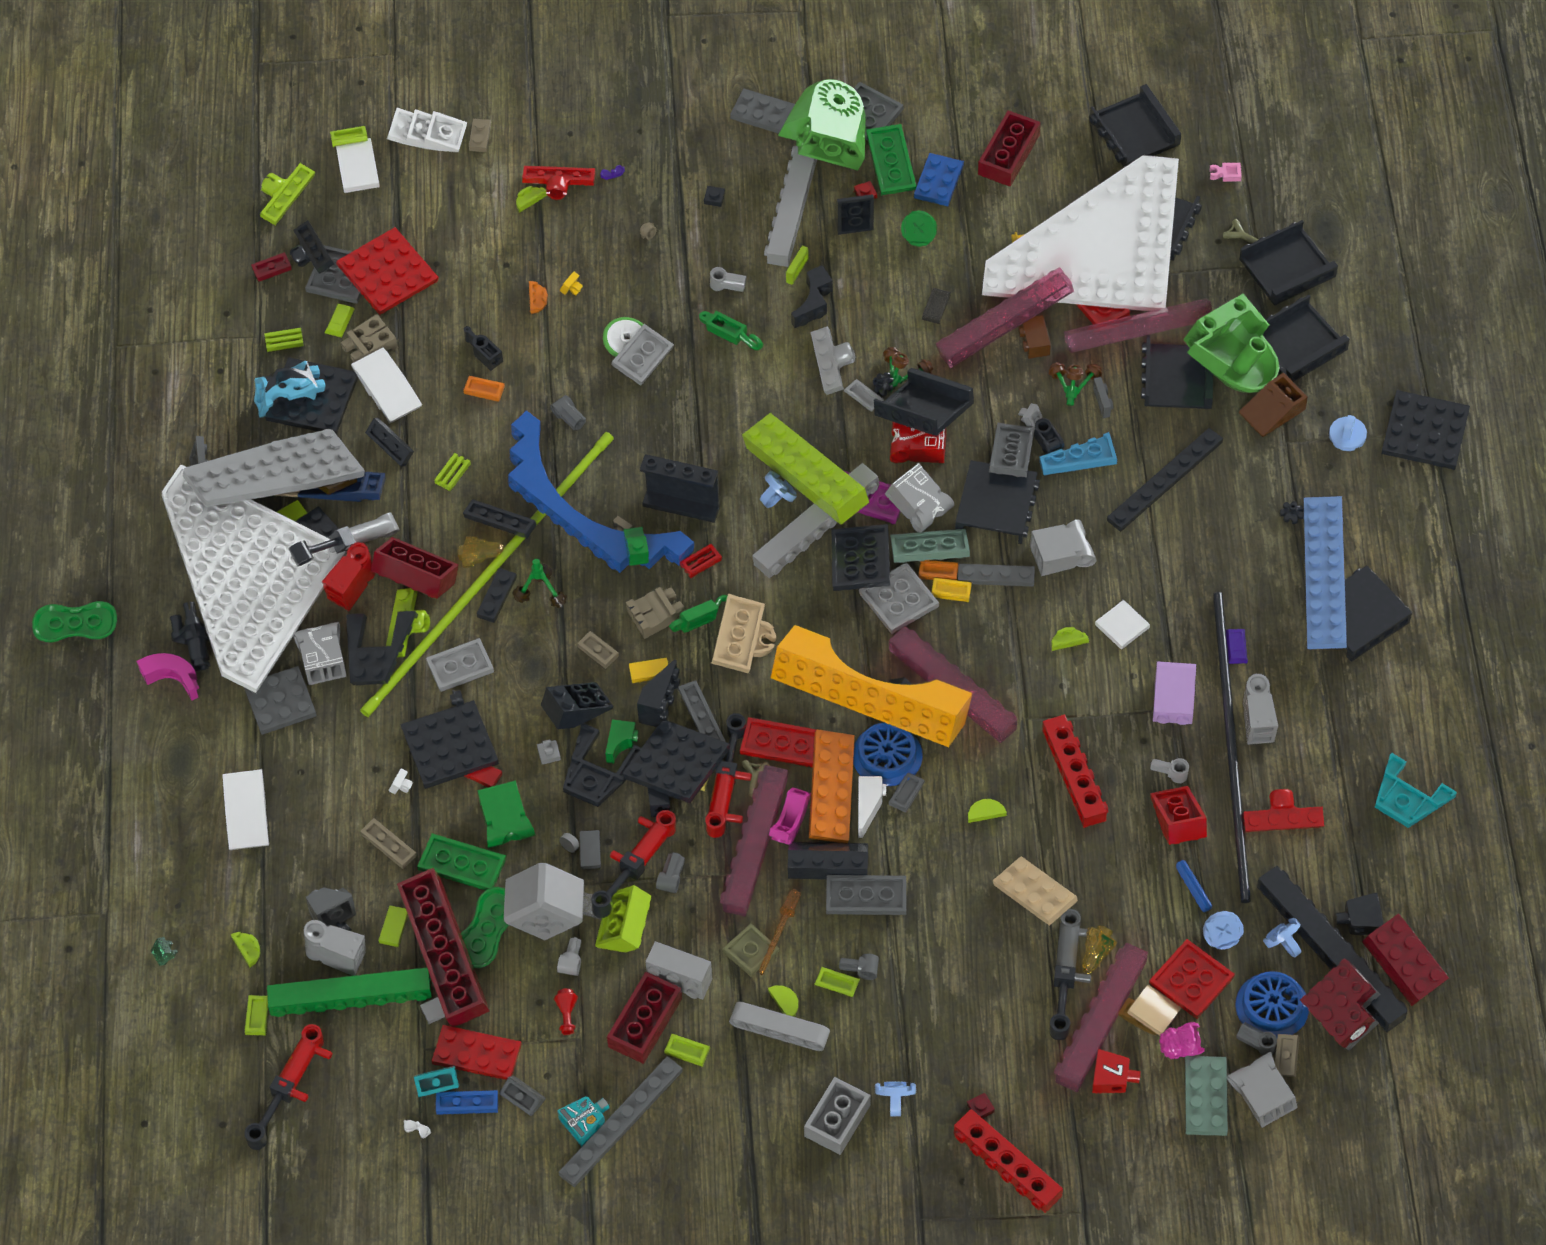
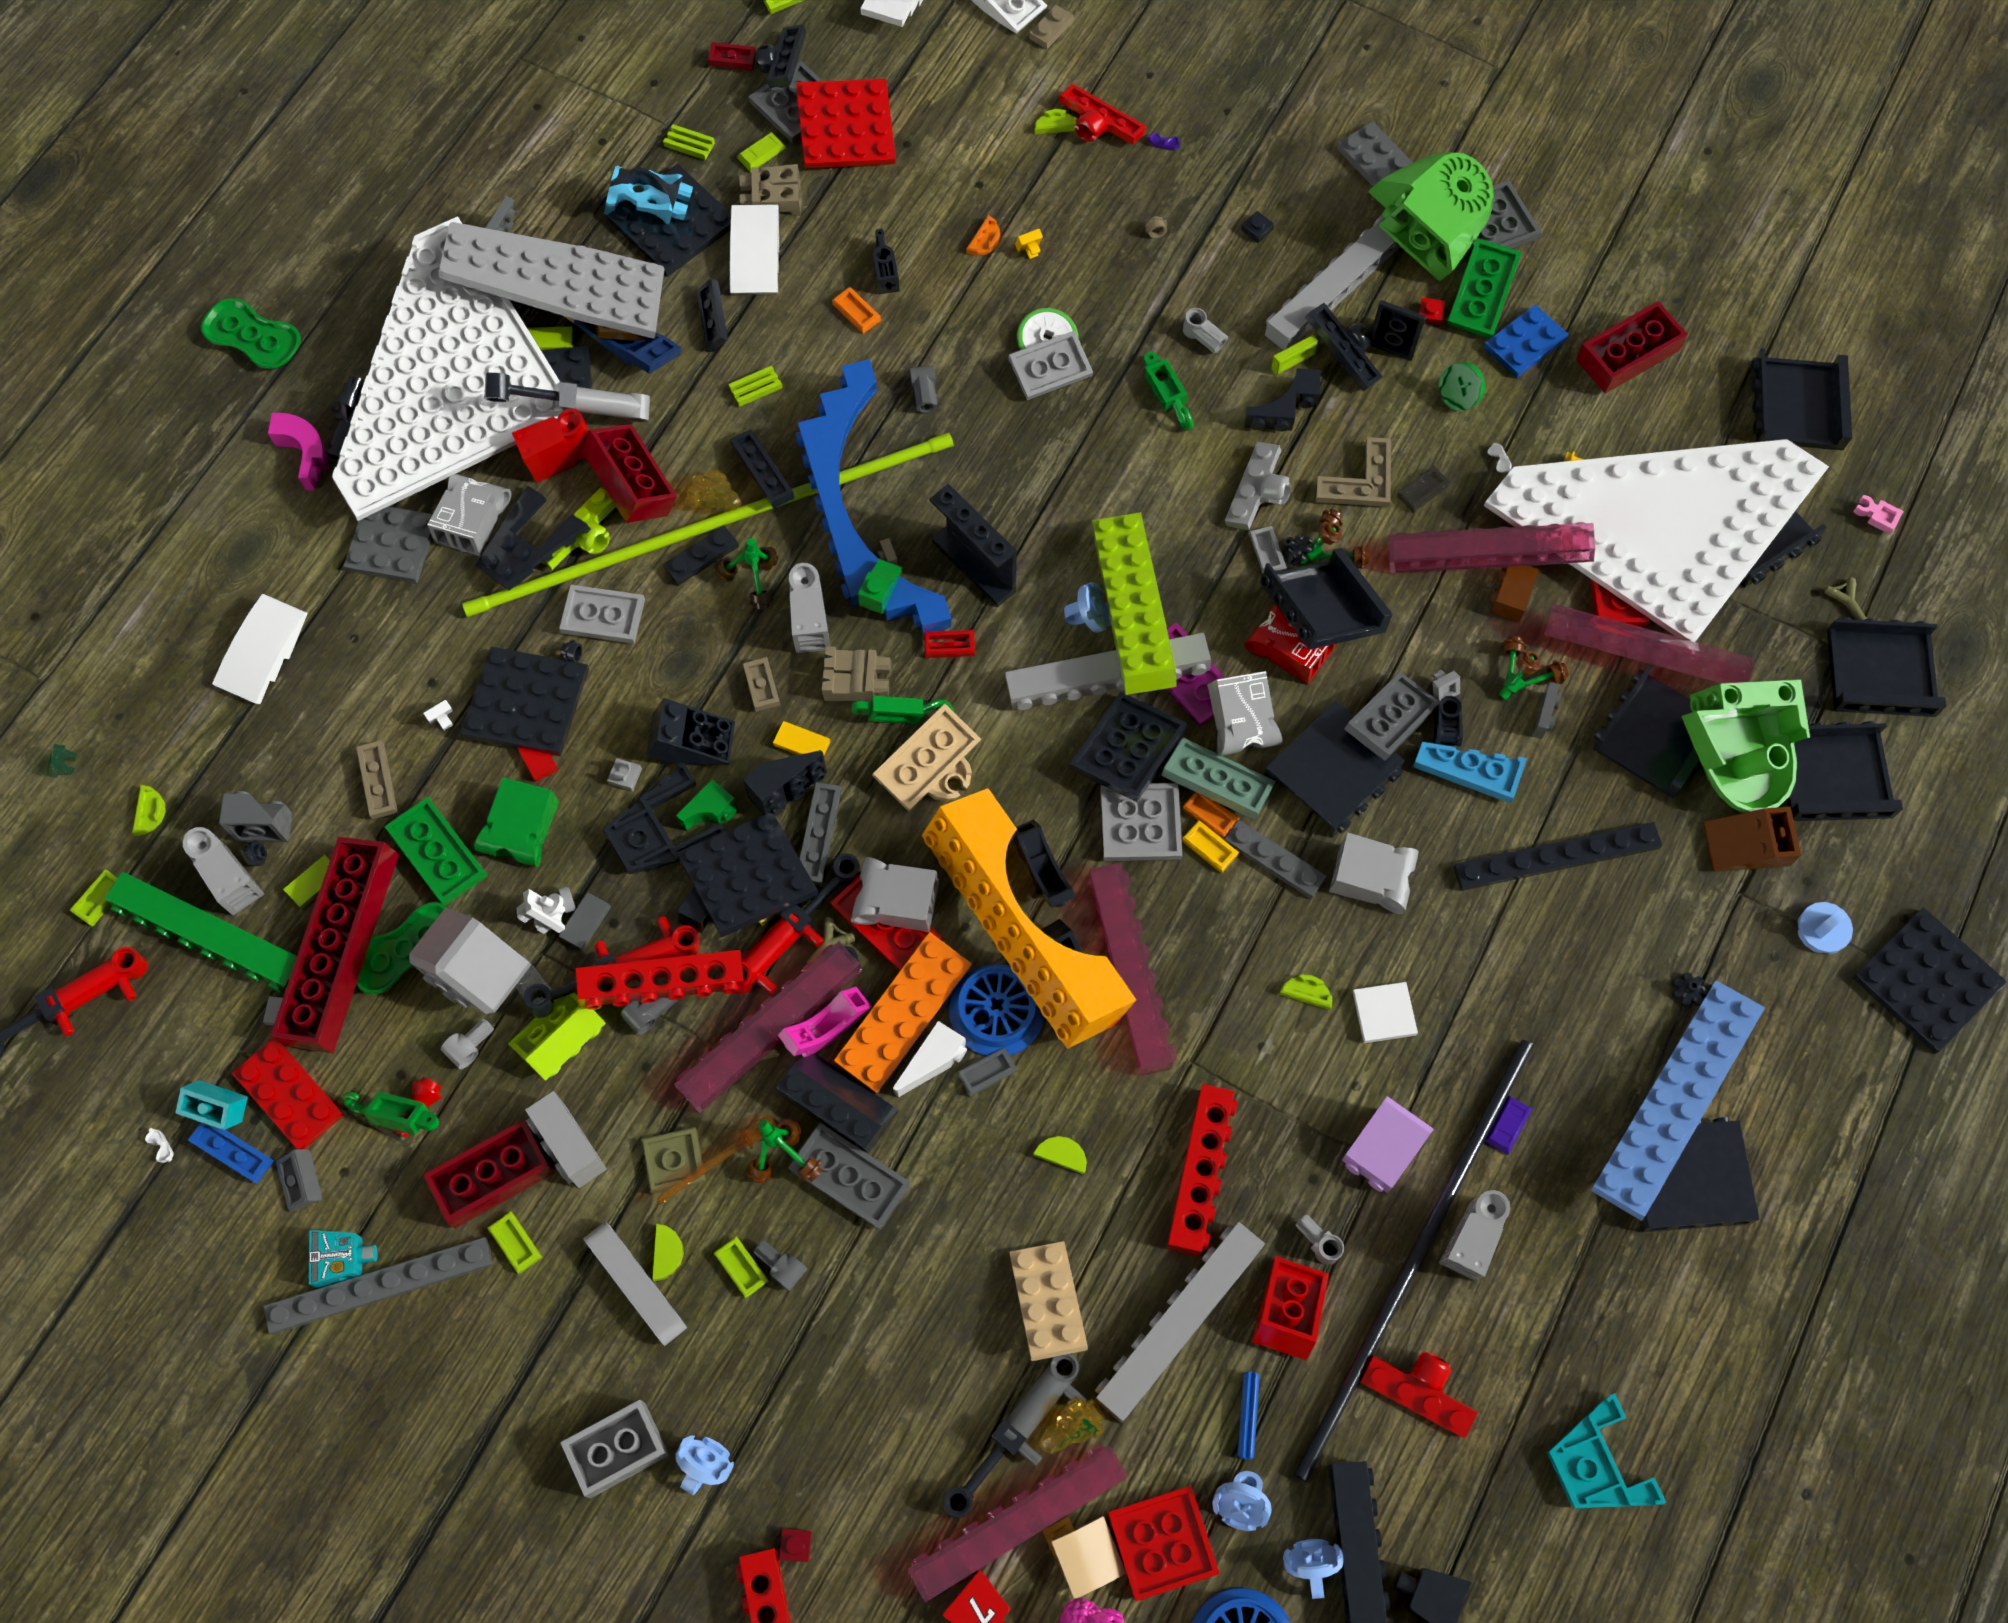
camera: 30 degrees right, 10 degrees up
none -> green piece [342,1091,439,1135]
none -> white hips [516,889,565,934]
none -> red brick [576,950,744,1010]
none -> plant [746,1119,822,1184]
none -> light grey piece [789,563,831,653]
none -> light grey piece [851,857,939,932]
none -> black arch [1013,819,1076,908]
none -> light grey brick [1095,1222,1265,1424]
none -> black plate [1305,303,1383,392]
none -> dark tan plate [1316,437,1391,507]
none -> white piece [1488,443,1512,473]

